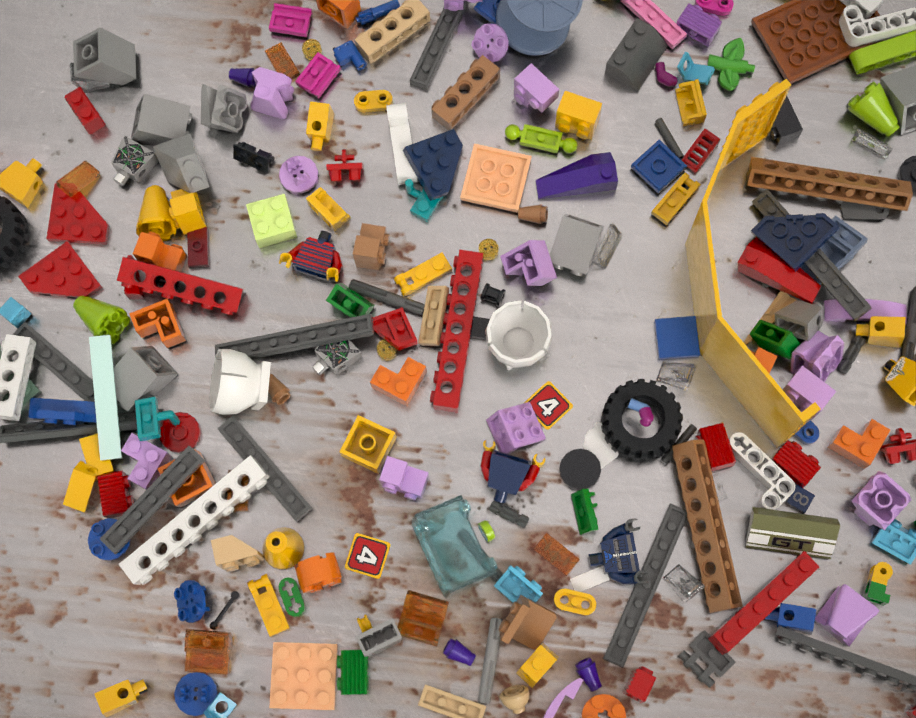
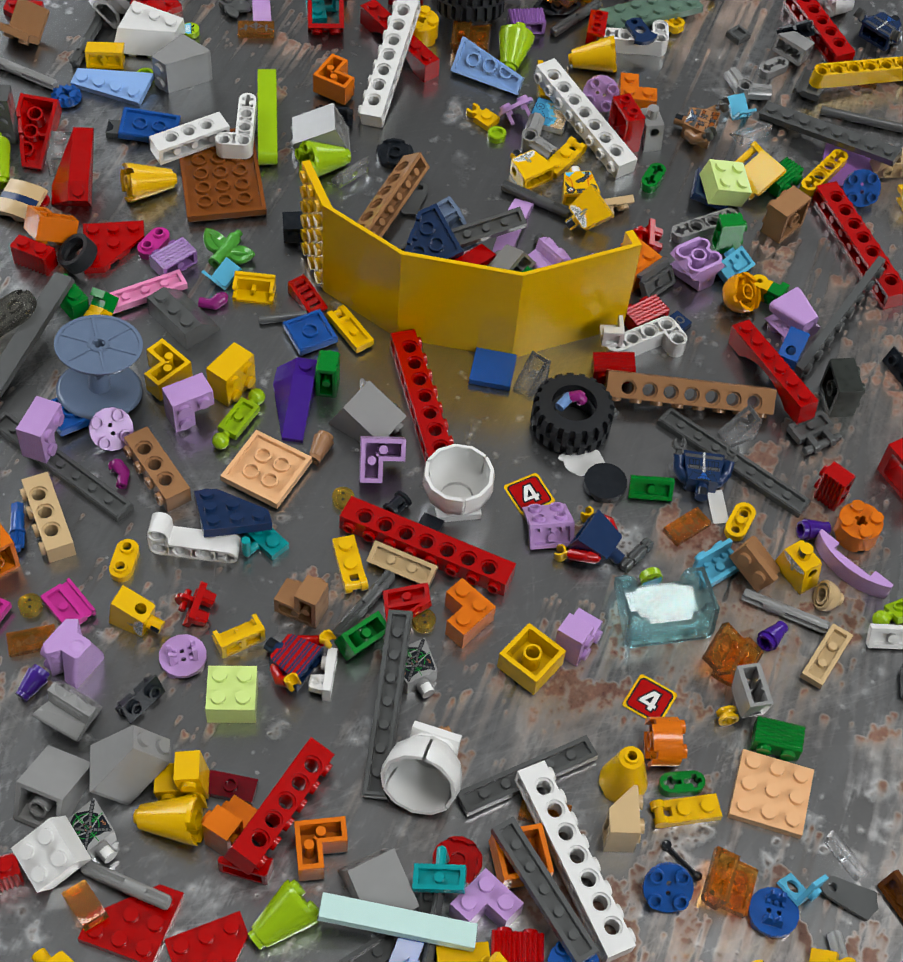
camera: 85 degrees left, 20 degrees down
blue piece [333,40,367,70] -> none
olive slope [745,507,840,559] -> none
yellow torso [856,316,906,348] -> none
none -> white brick [11,815,92,893]
none -> light grey axle [80,861,172,910]
none -> magenta arm [108,458,130,489]
none -> yellow brick [144,338,193,401]
none -> white hinge [308,648,338,702]
none -> green brick [315,350,340,398]
none -> red brick [390,329,454,464]
none -> white panel [600,315,625,347]
none -> dark grey plate [637,256,676,297]
none -> light orange cylinder [722,272,761,313]
none -> pearl dark grey brick [820,358,865,417]

